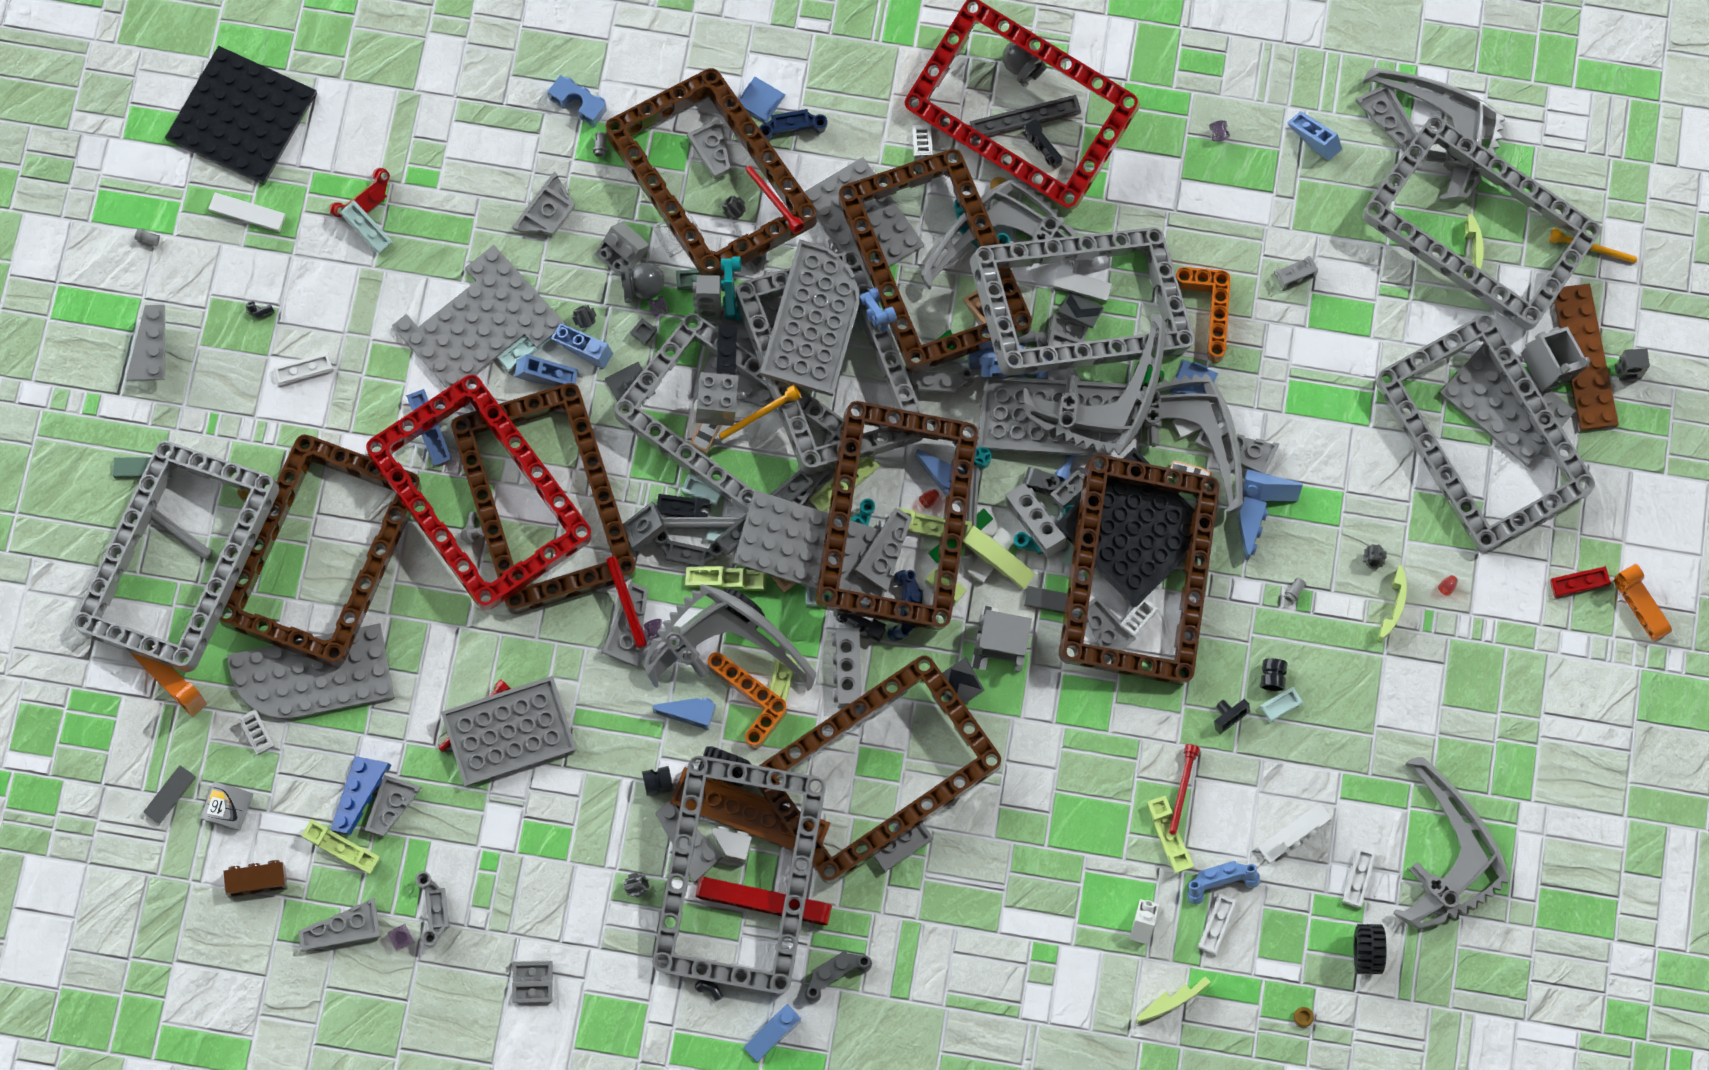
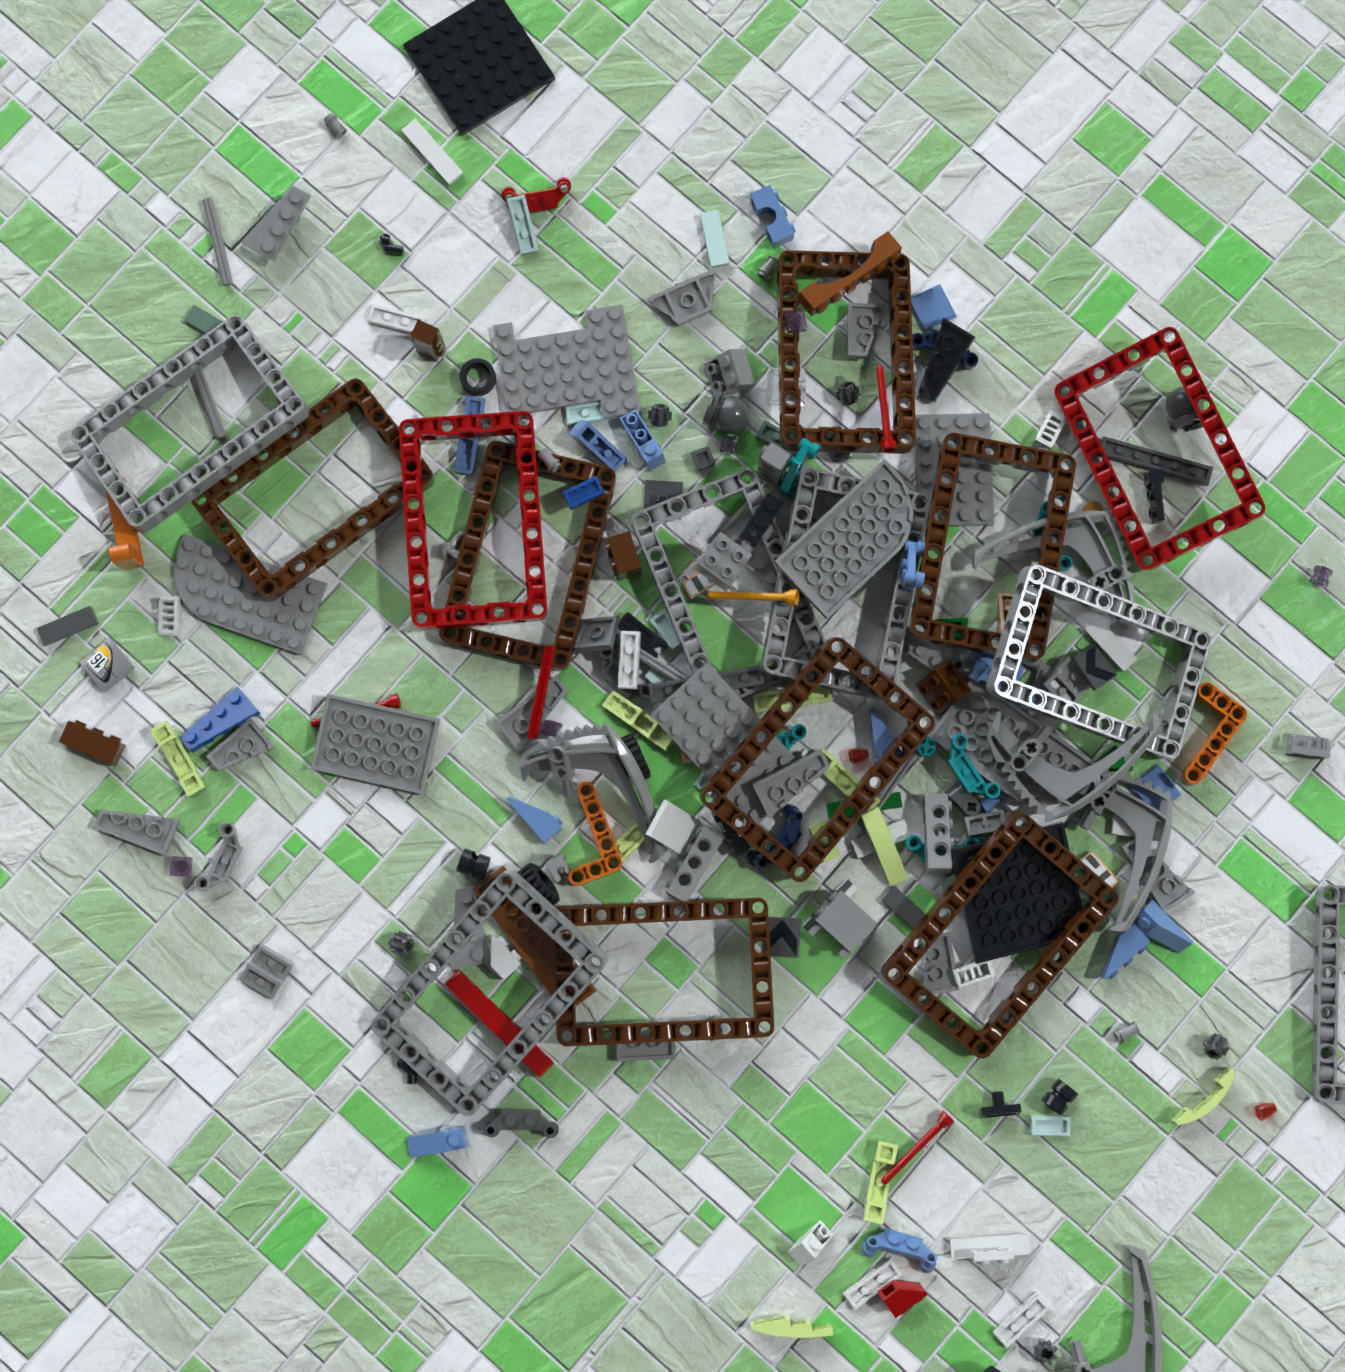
camera: 35 degrees right, 10 degrees up
none -> light grey axle [202,197,233,286]
none -> reddish brown brick [410,319,446,362]
none -> black tyre [460,358,496,396]
none -> light grey pin [537,448,561,473]
none -> light grey hinge [546,854,571,883]
none -> blue plate [562,476,605,510]
none -> reddish brown brick [605,531,642,580]
none -> white tile [618,631,641,690]
none -> white tile [646,799,701,856]
none -> light aqua tile [700,210,729,268]
none -> clear purple plate [784,311,807,334]
none -> dark orange arch [798,231,902,317]
none -> red slope [877,1280,928,1318]
none -> reddish brown bracket [916,660,972,715]
none -> black wing [918,317,976,402]
none -> teal plate [946,734,1000,799]
none -> dark grey gear [1033,1339,1058,1365]

